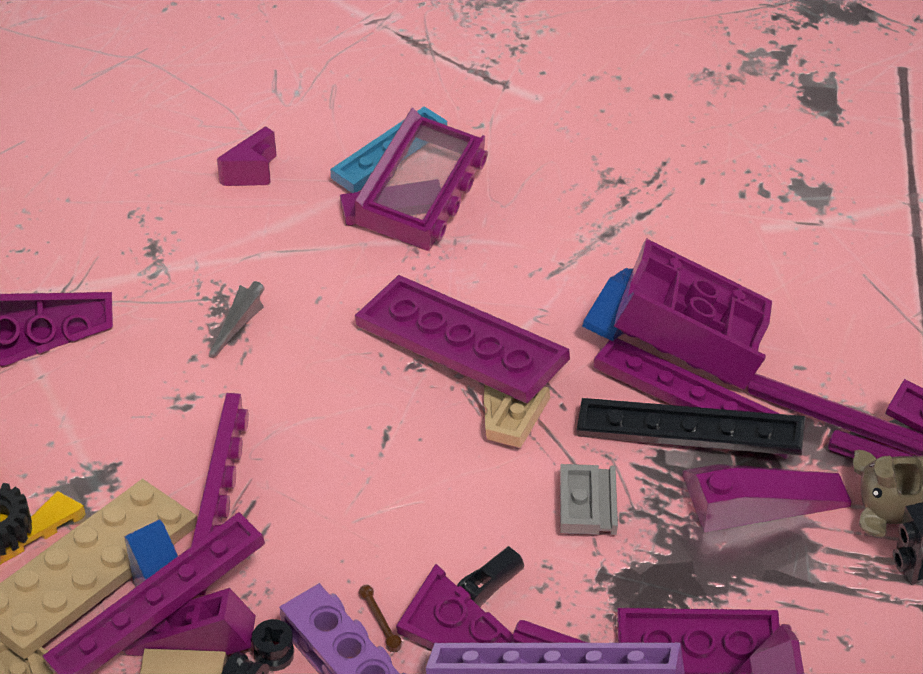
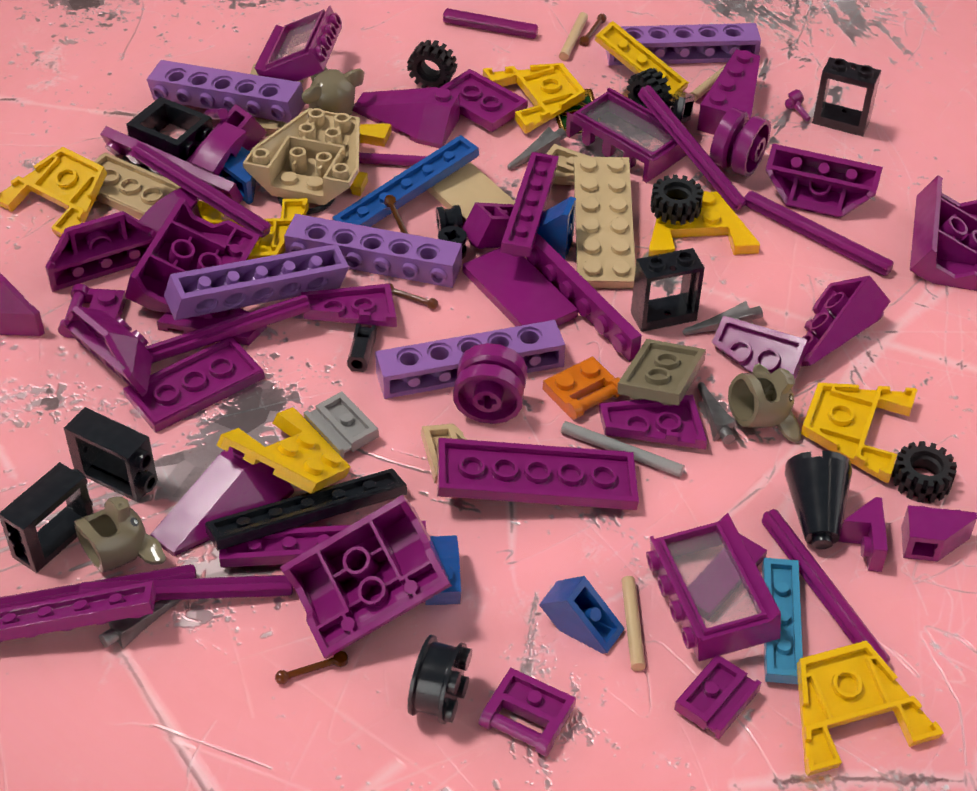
camera: 140 degrees right, 0 degrees up
none -> black window [64,407,158,503]
none -> yellow wing [217,407,351,494]
none -> reddish brown hinge [275,651,348,684]
none -> medium lavender brick [375,320,565,399]
none -> black wheel [407,634,472,724]
none -> magenta wheel [453,343,527,424]
none -> magenta tile [462,247,578,326]
none -> magenta plate [479,667,576,757]
none -> blue slope [539,576,625,654]
none -> orange plate [543,356,622,420]
none -> light grey bar [561,421,685,477]
none -> magenta wing [599,394,707,450]
none -> dark tan plate [618,339,706,406]
none -> tan bar [621,576,645,671]
none -> black window [631,248,705,332]
none -> magenta plate [674,654,762,739]
none -> flat silver piece [683,301,763,335]
none -> wing [712,315,810,379]
none -> dark tan piece [728,363,801,442]
none -> magenta axle [761,509,890,665]
none -> black cone [785,451,852,549]
none -> yellow wing [797,640,944,776]
none -> yellow wing [801,382,918,483]
none -> black tyre [892,441,957,503]
none -> magenta slope [901,505,977,562]

